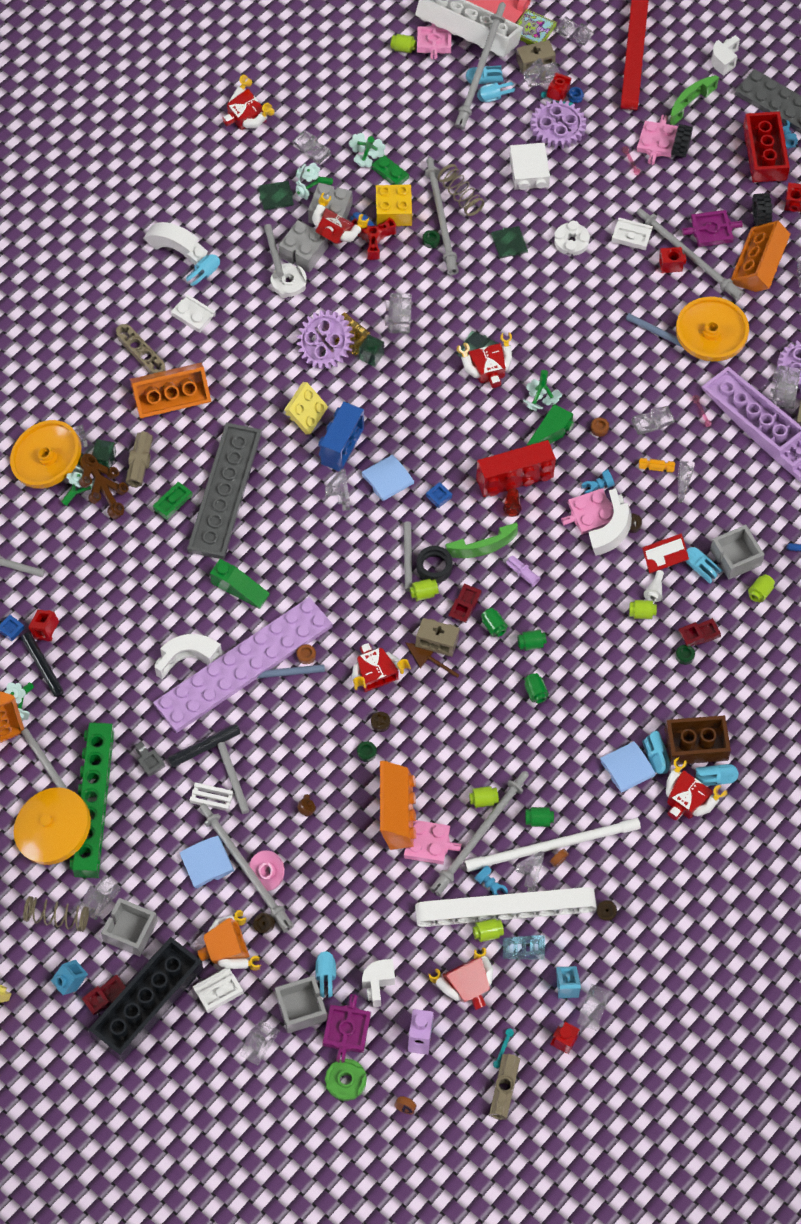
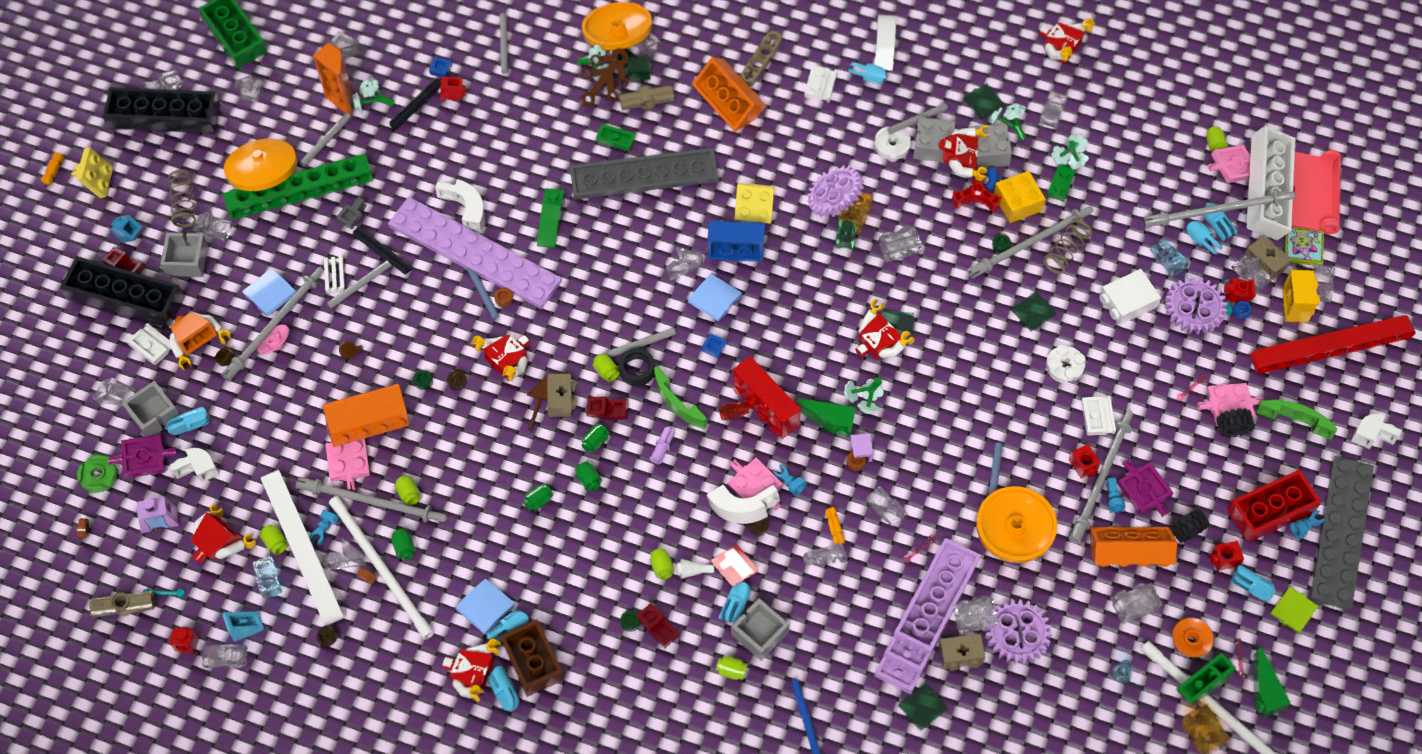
camera: 70 degrees right, 0 degrees up
none -> lavender panel [850,433,873,462]
none -> dark azure piece [1106,477,1125,513]
none -> clear light blue slope [1149,240,1189,277]
none -> yellow brick [1282,270,1320,322]

